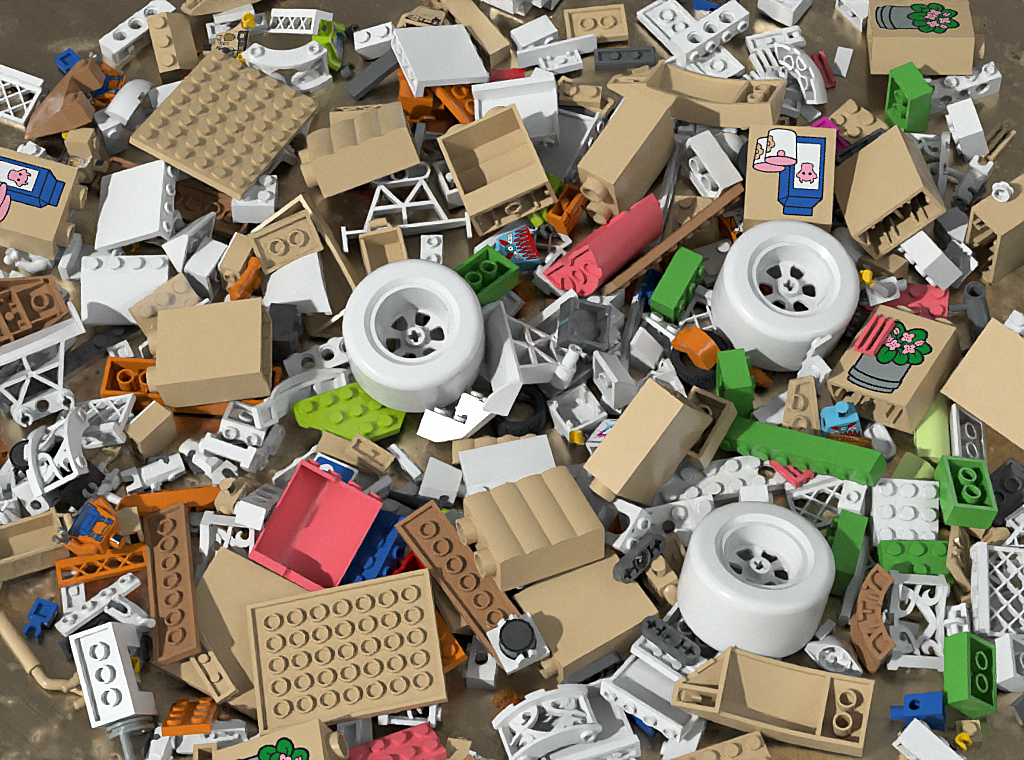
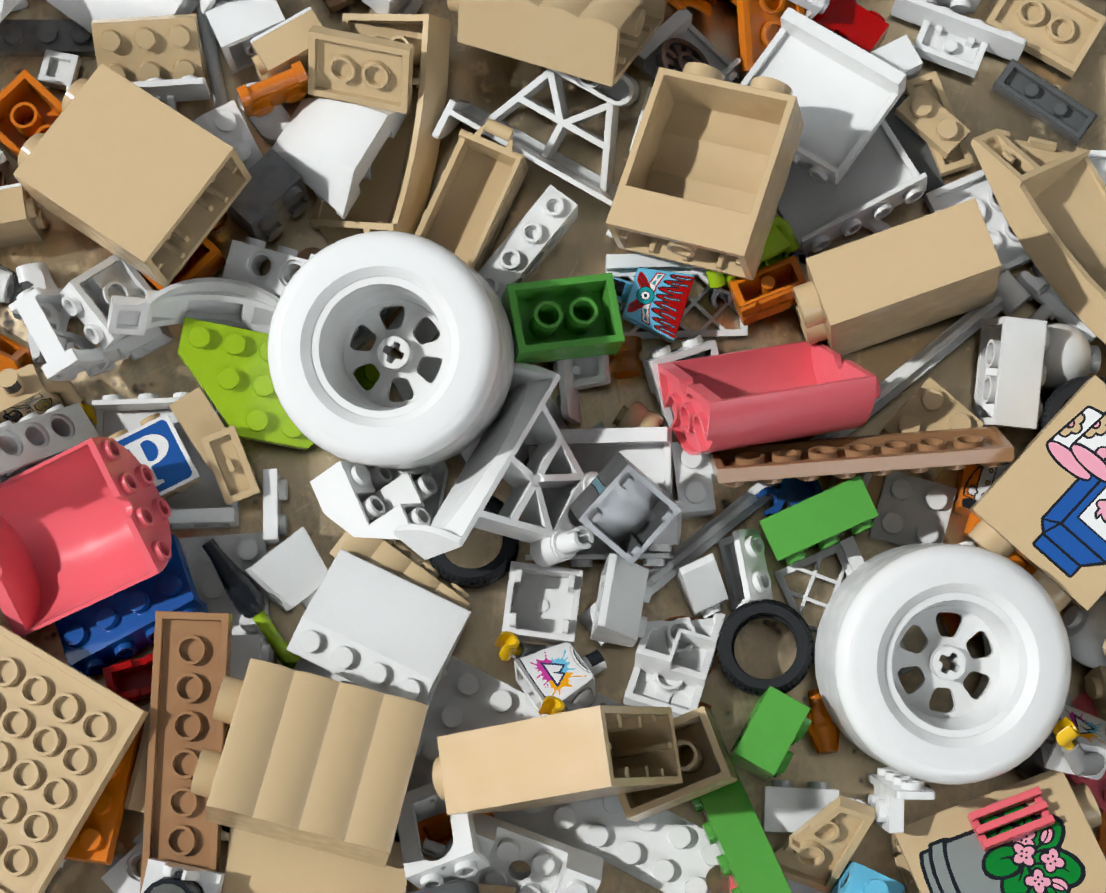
camera: 35 degrees right, 20 degrees up
orange brick [670,326,720,371] -> none

